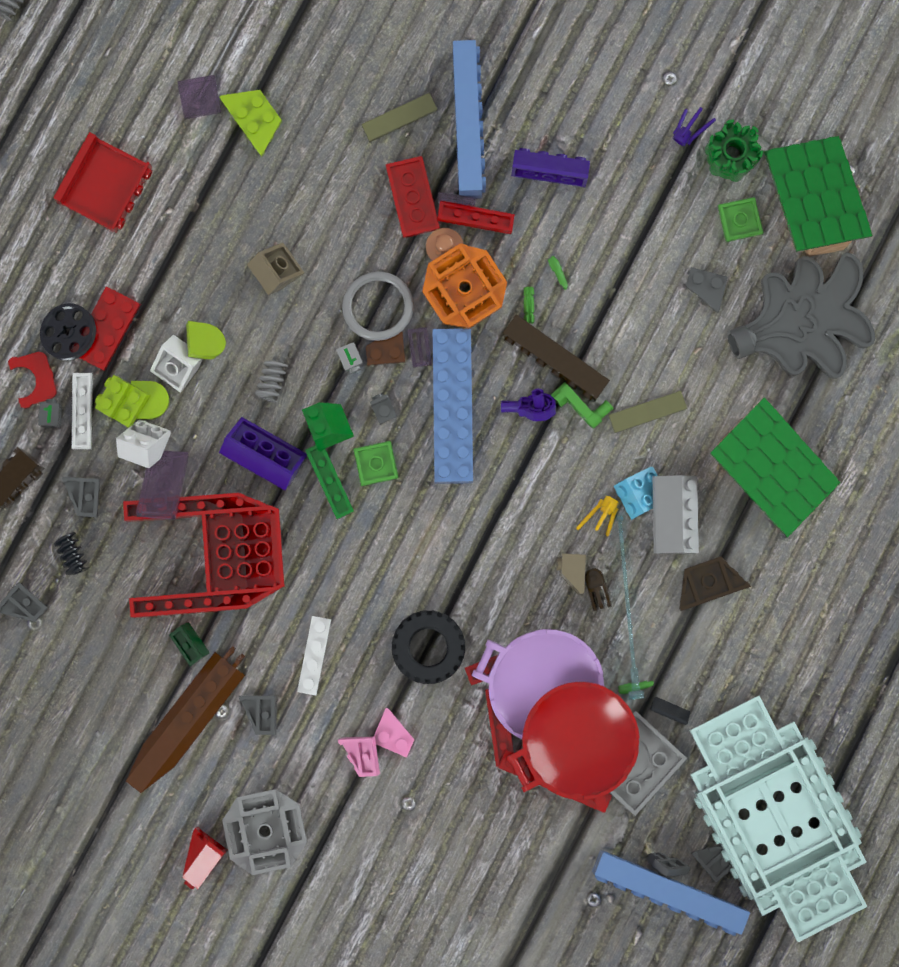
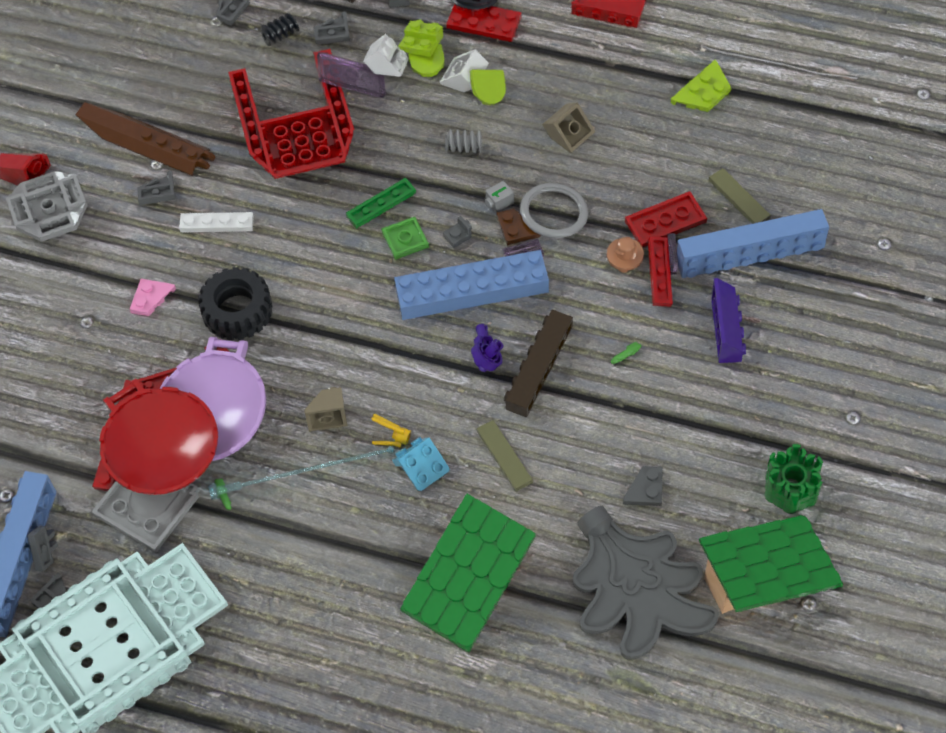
camera: 85 degrees right, 25 degrees down
white tile [72,373,93,449] -> none
dark green slope [169,622,209,667] -> none
clear purple tile [177,75,222,119] -> none
dark purple slope [219,417,307,491] -> none
green slope [302,402,354,451] -> none
bright pink wing [338,736,380,777] -> none
orange piece [422,243,507,329] -> none
bright green axle [524,287,534,324] -> none
bright green beam [551,382,614,429] -> none
dark brown arm [585,568,612,611] -> none
black slope [650,697,690,725] -> none
light grey slope [652,475,699,554] -> none
dark purple plant [672,107,716,146] -> none
dark brown wing [679,556,751,611] -> none
bright green tile [717,197,763,242] -> none

